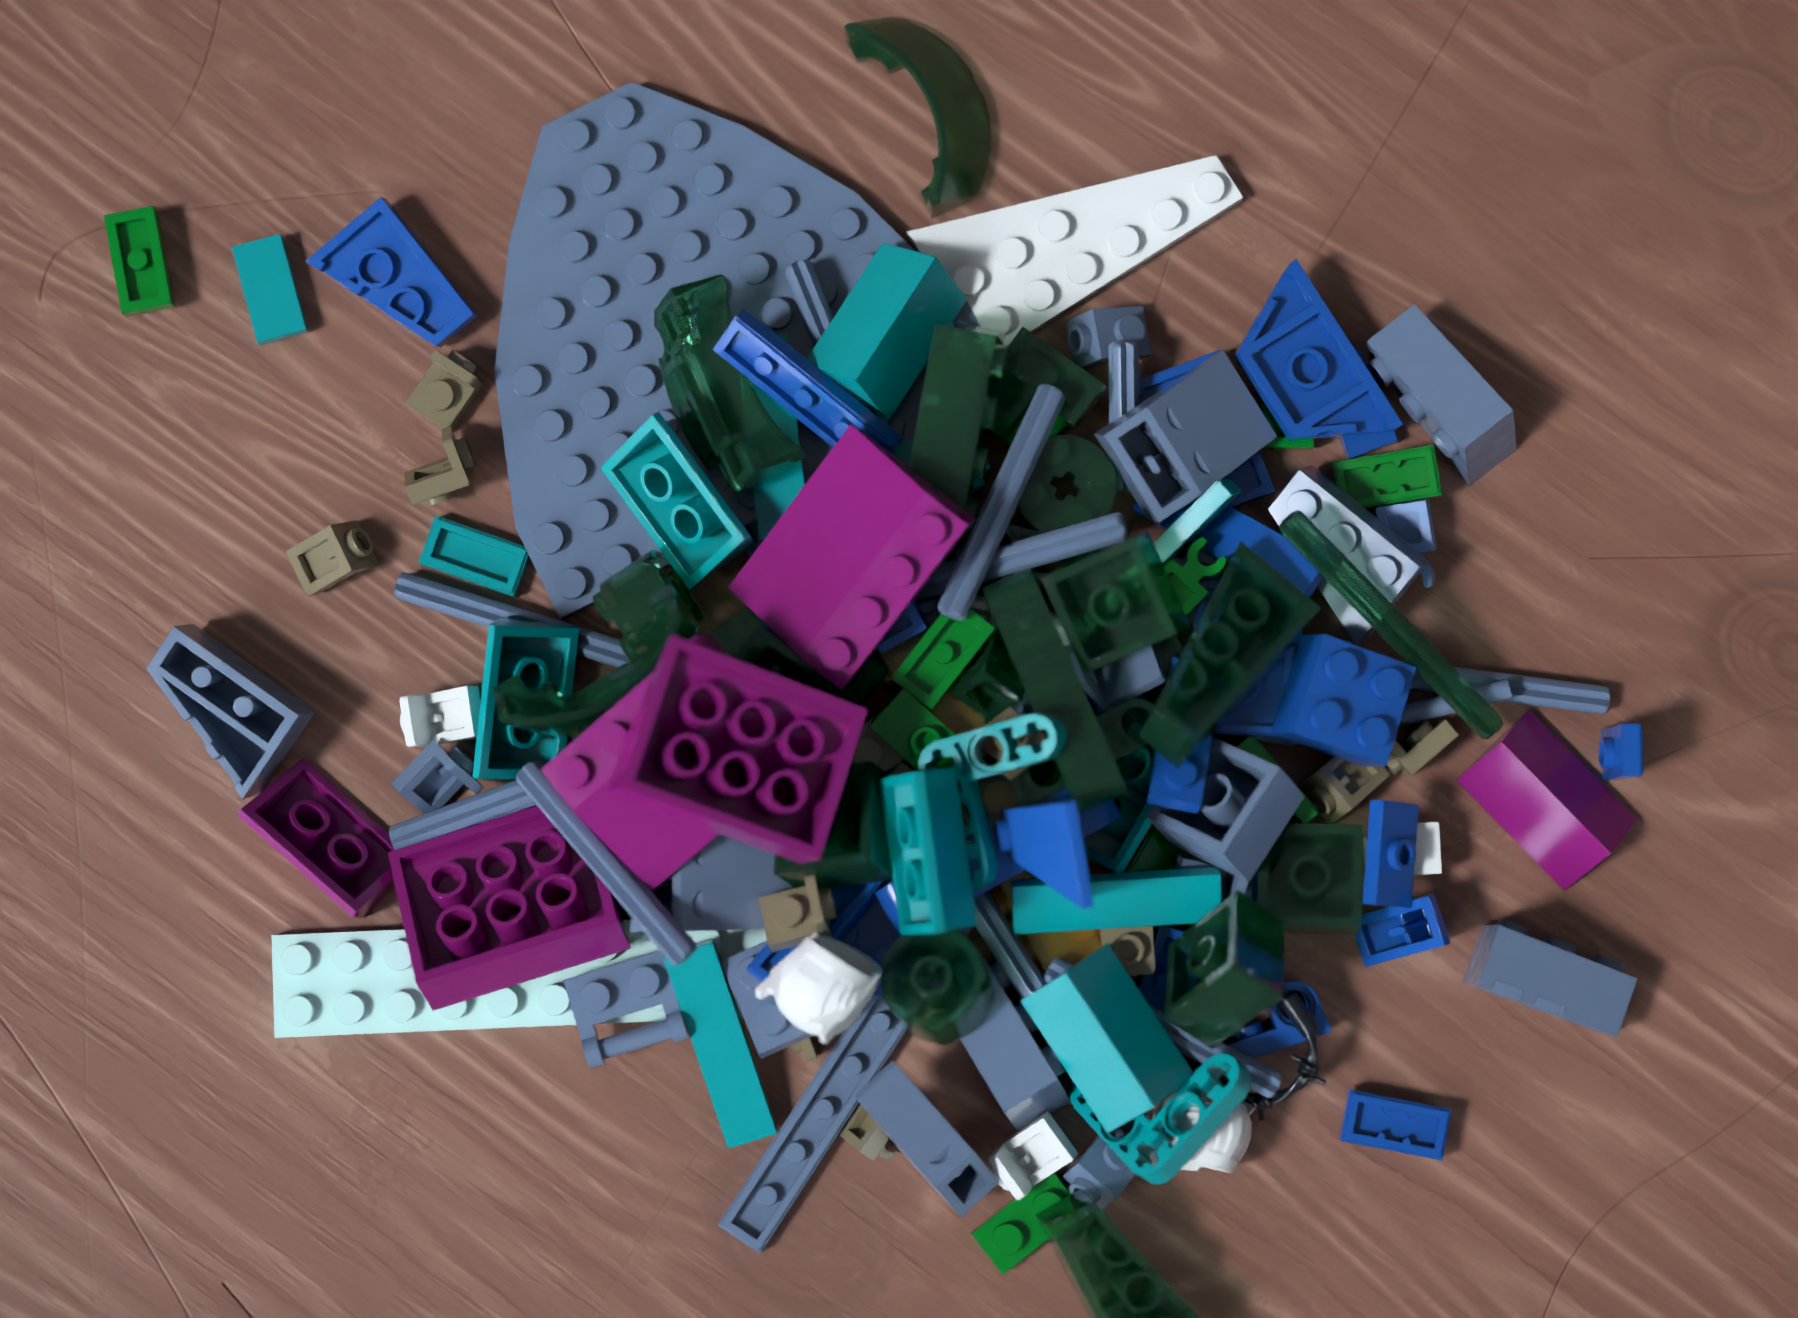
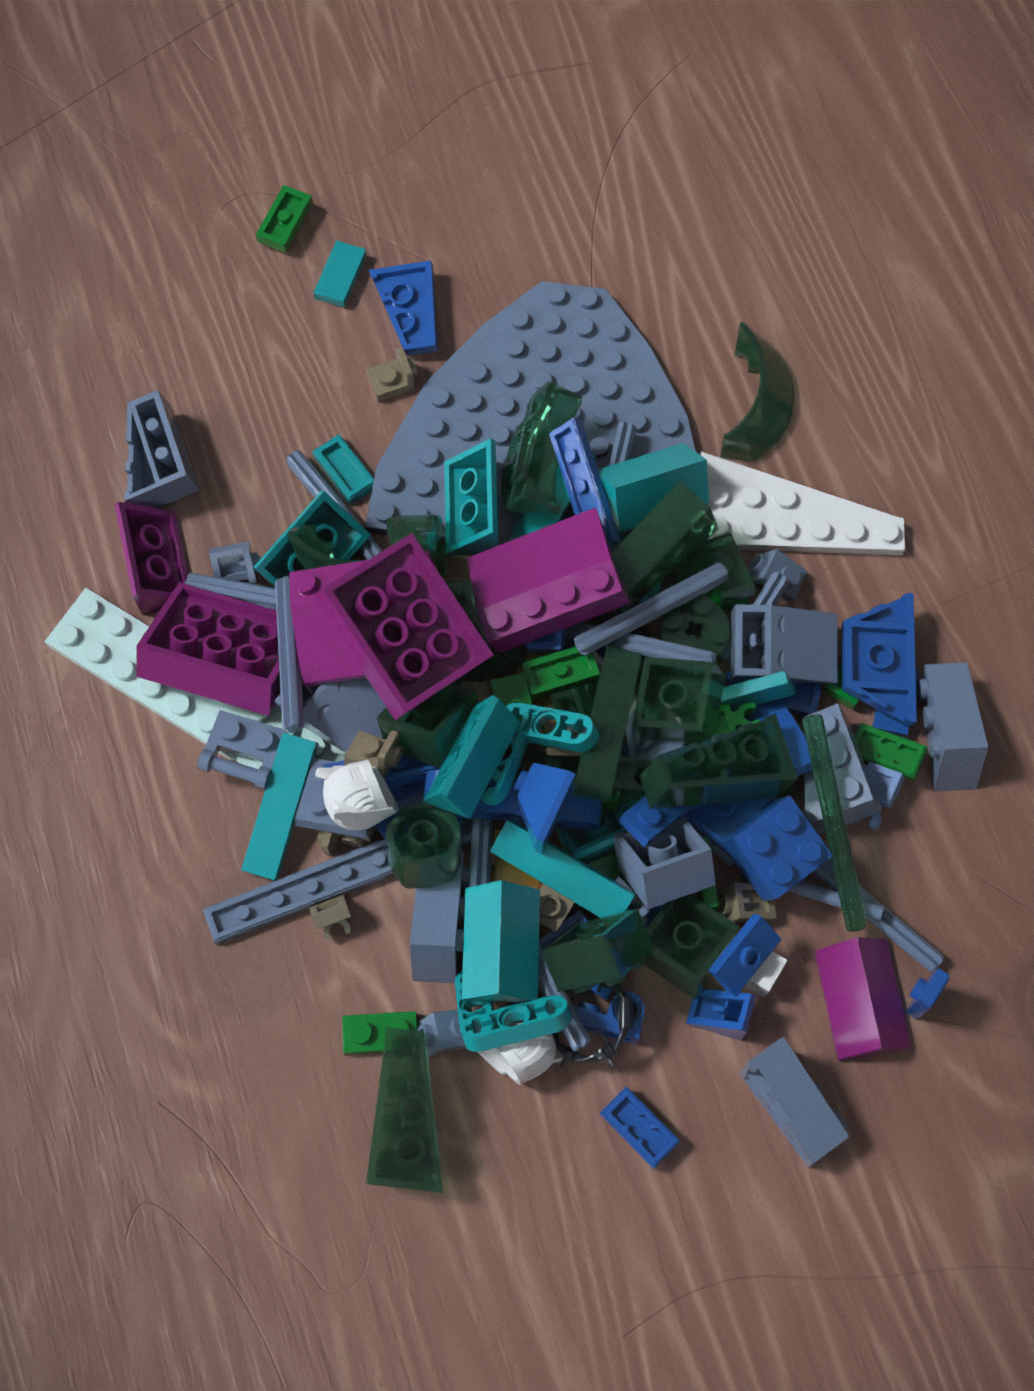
camera: 30 degrees right, 15 degrees down
dark tan bracket [286,520,378,597] -> none
white bracket [400,686,481,747] -> none
dark tan bracket [405,426,475,505] -> none
sand blue slope [854,1061,999,1218] -> none
white bracket [988,1112,1078,1200] -> none
dark tan bracket [1384,720,1459,778] -> none

